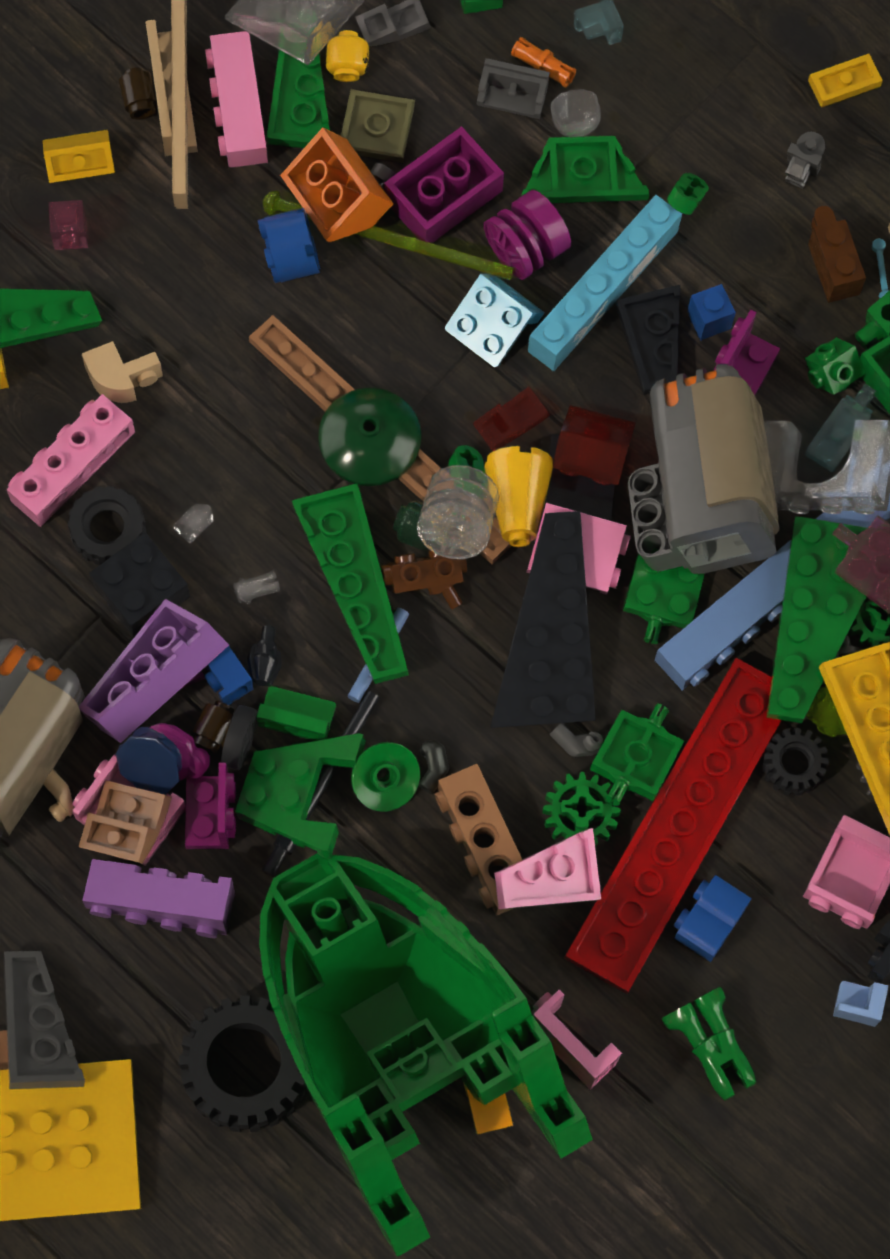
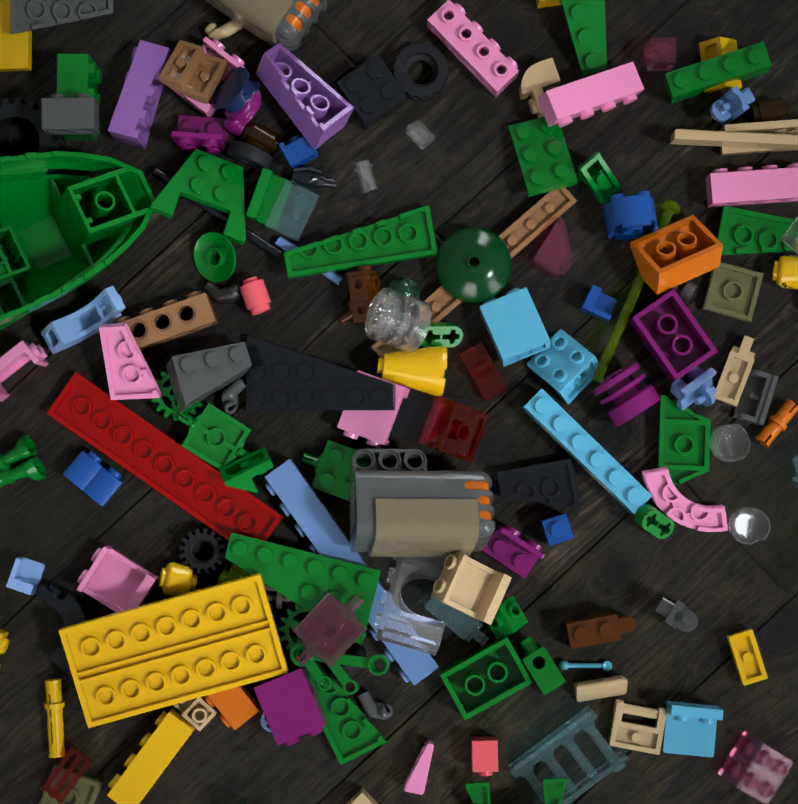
camera: 95 degrees right, 15 degrees up
none -> light blue arch [41,286,126,354]
none -> dark grey brick [42,94,99,135]
none -> green brick [57,54,102,141]
none -> yellow head [159,562,197,596]
none -> dark grey wedge [166,342,252,413]
none -> green slope [219,446,274,493]
none -> coral brick [240,276,271,316]
none -> clear light blue plate [265,180,319,242]
none -> tan panel [430,551,512,625]
none -> medium azure brick [479,287,550,367]
none -> green plate [508,117,578,197]
none -> clear pink slope [531,217,572,279]
none -> bright pink brick [537,62,644,128]
none -> green slope [577,151,622,205]
none -> blue panel [580,285,617,323]
none -> bright pink tile [641,466,728,532]
none -> green arch [664,41,771,104]
none -> medium blue hips [670,366,717,411]
none -> medium blue hips [710,86,755,127]
none -> tan hinge [714,336,755,407]
none -> clear hair [728,506,771,545]

